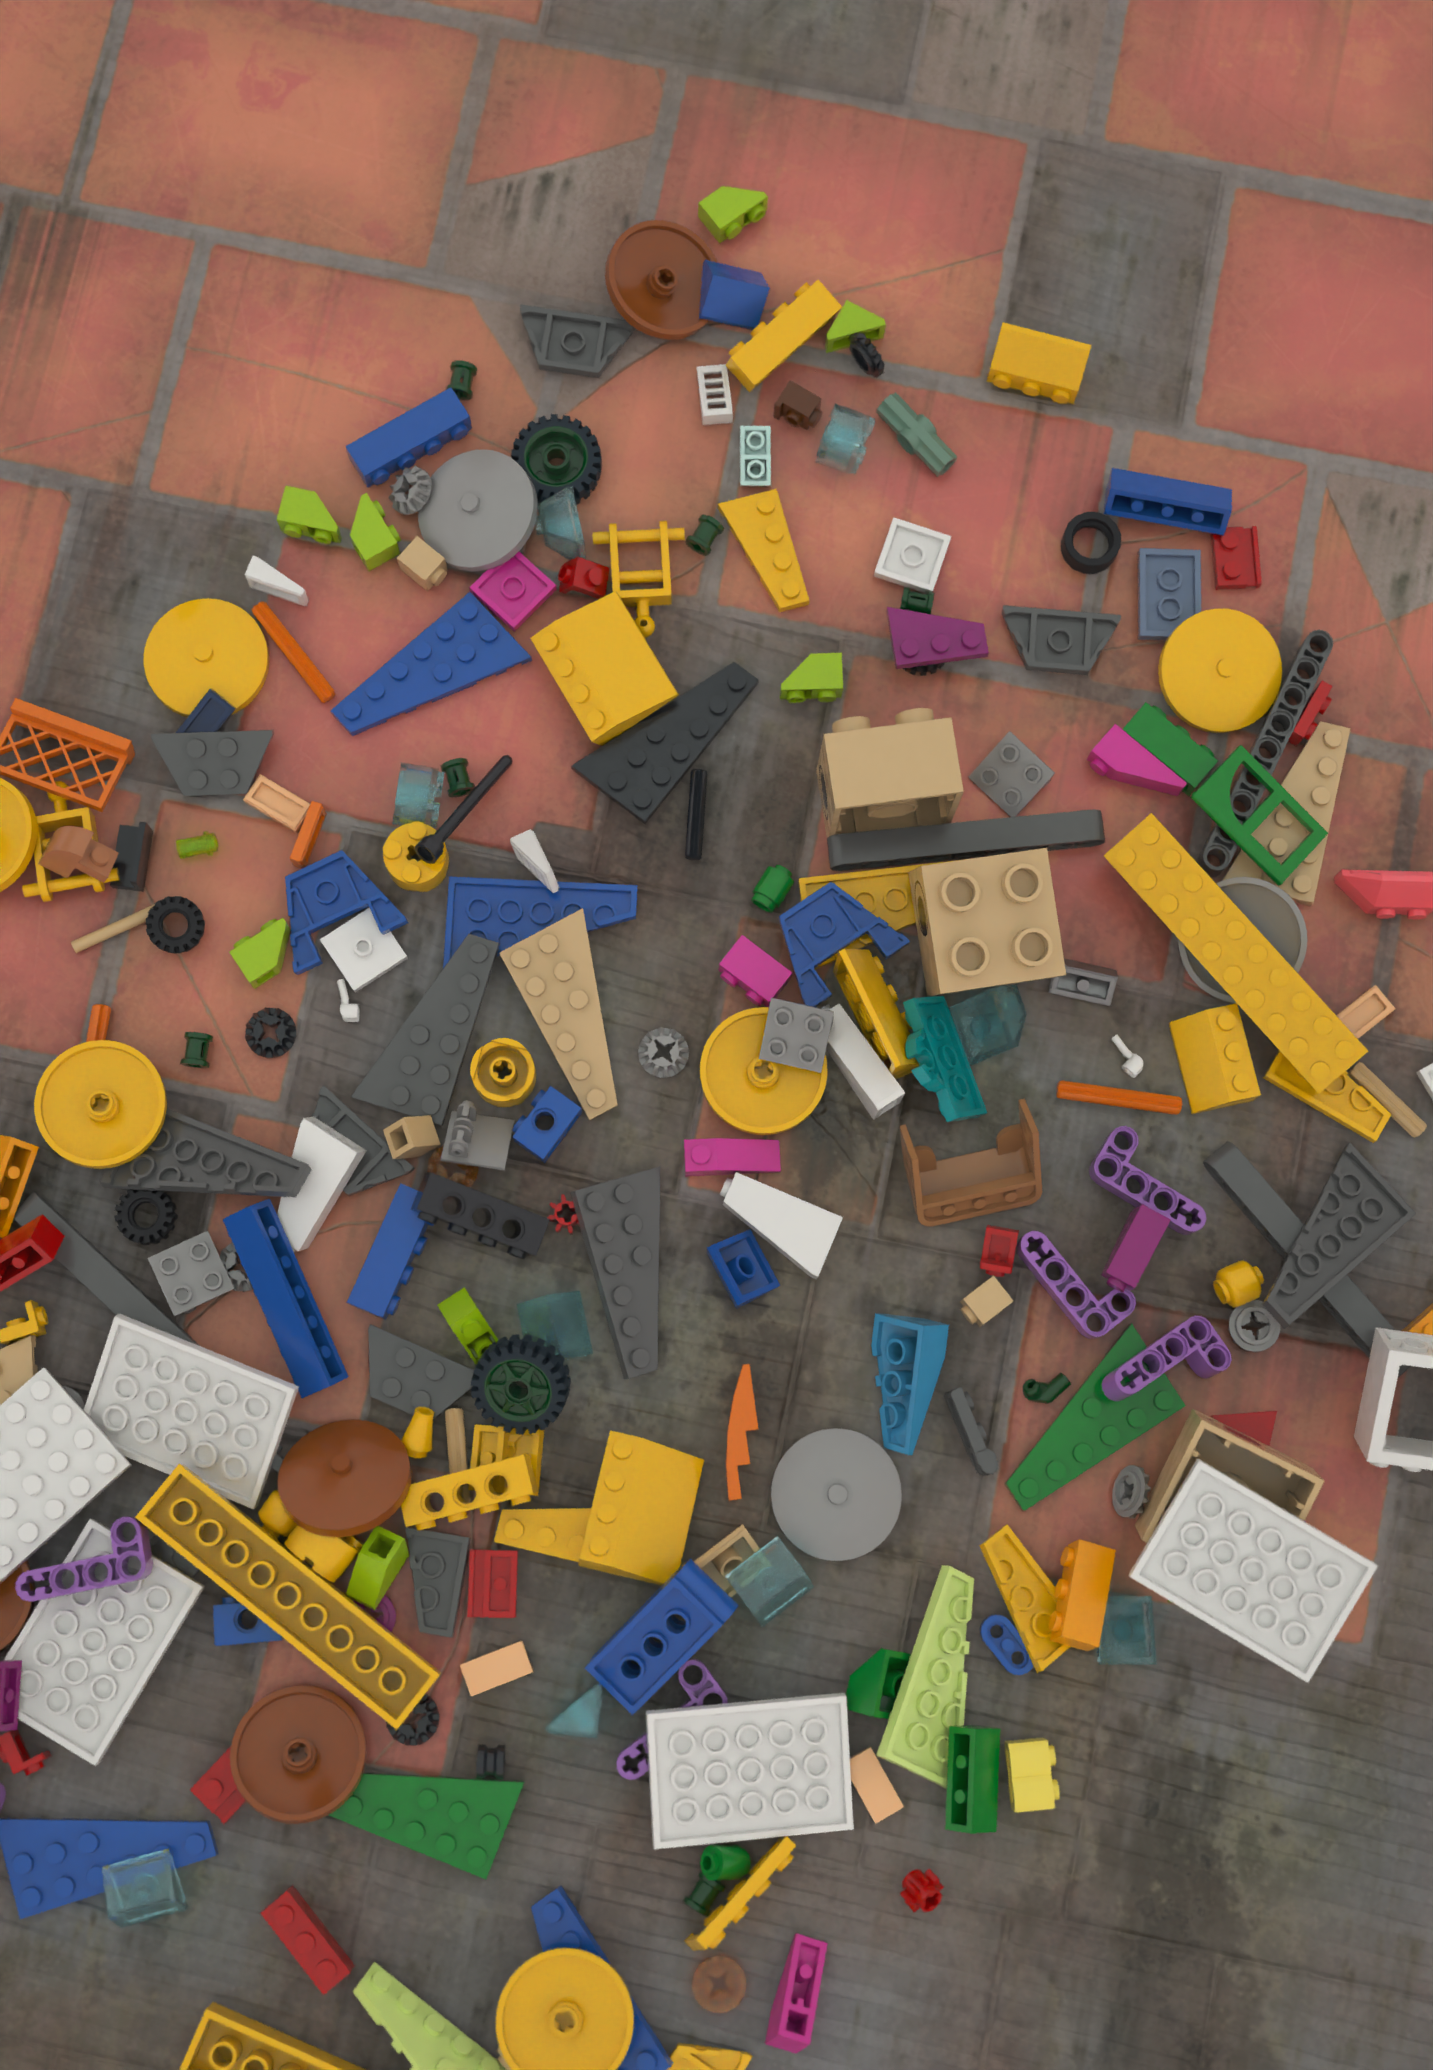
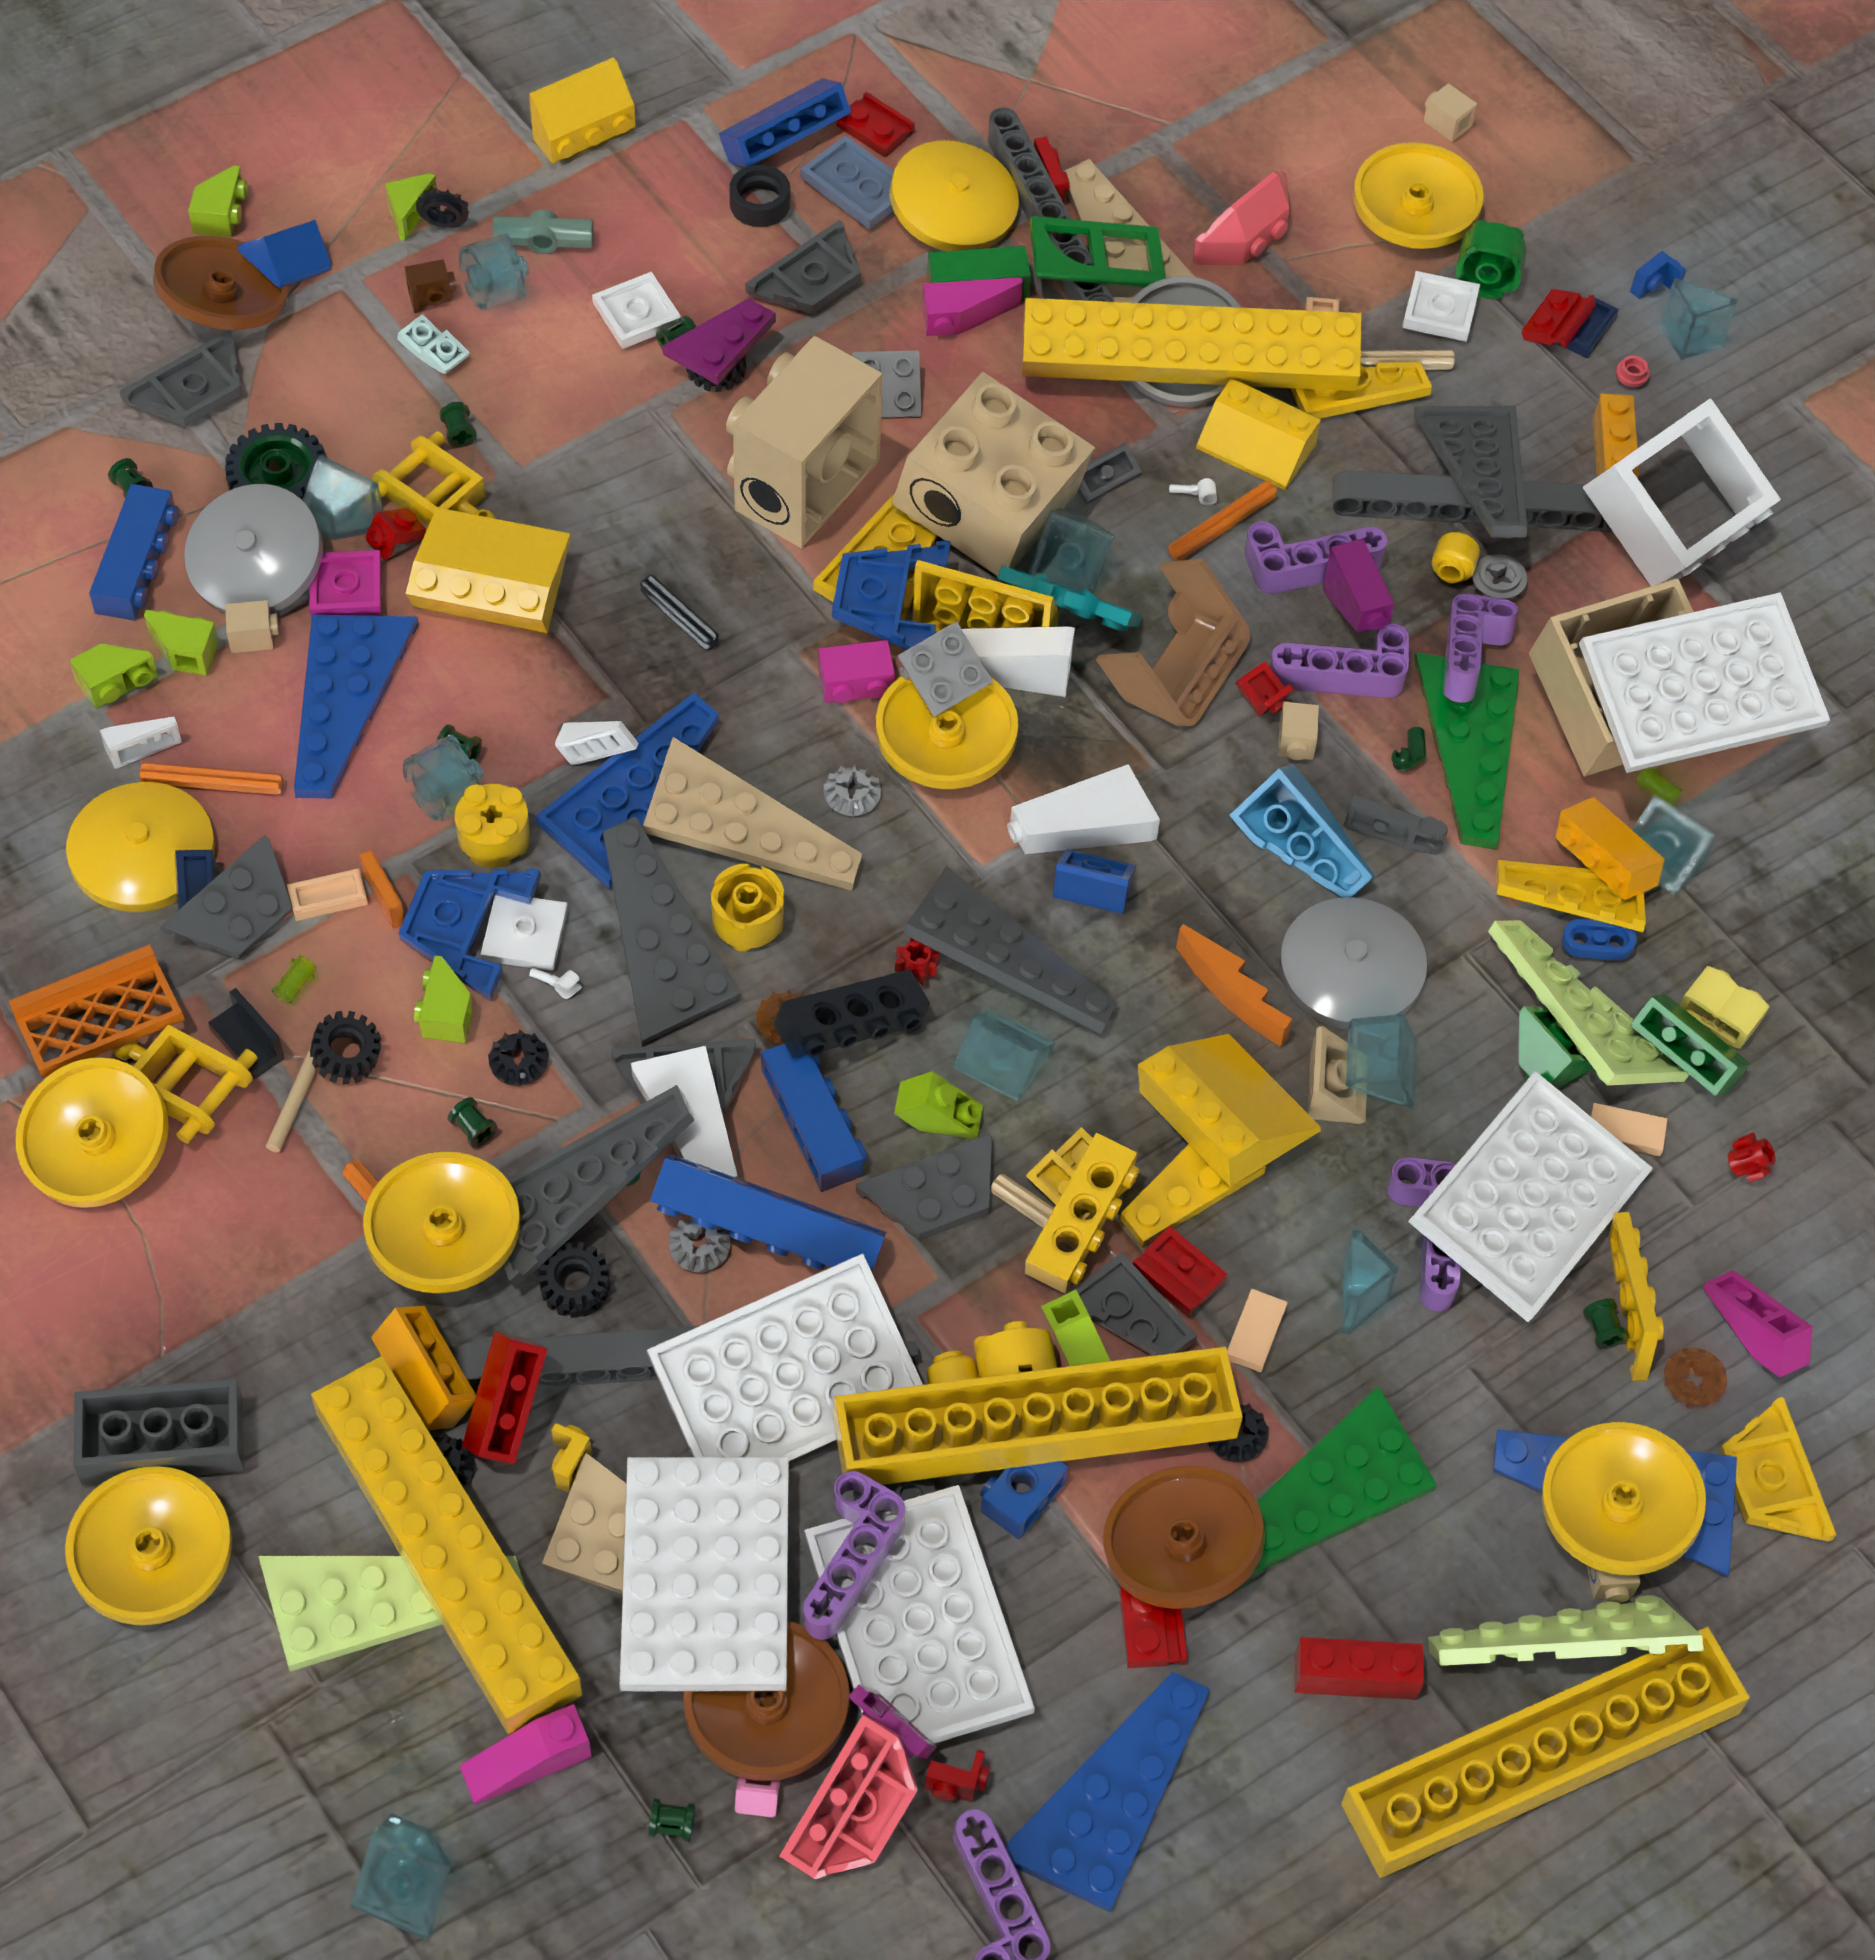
camera: 45 degrees left, 20 degrees down
nougat brick [38,826,119,883] -> none
clear light blue slope [102,1848,188,1928] -> none
light grey hinge [148,1231,235,1317] -> none
dark orange dish [278,1420,412,1537] -> none
tan brick [383,1115,441,1159] -> none
light grey gear [389,466,432,515] -> none
yellow cone [401,1407,434,1458] -> none
black piece [415,755,513,864] -> none
light grey hinge [441,1100,515,1170] -> none
wheel [471,1334,571,1434] -> none
black wheel [476,1744,506,1779] -> none
blue brick [512,1086,582,1164] -> none
black wing [571,662,759,824] -> none
blue hinge [585,1558,739,1715] -> none
dark pink slope [684,1138,781,1177] -> none
white slope [697,364,733,425] -> none
green brick [700,1845,751,1881] -> none
yellow wing [718,489,810,612] -> none
yellow brick [726,279,842,393] -> none
green brick [751,864,794,913] -> none
lime slope [780,653,843,703] -> none
dark grey beam [827,810,1105,871] -> none
light grey gear [1112,1465,1151,1518] -> none

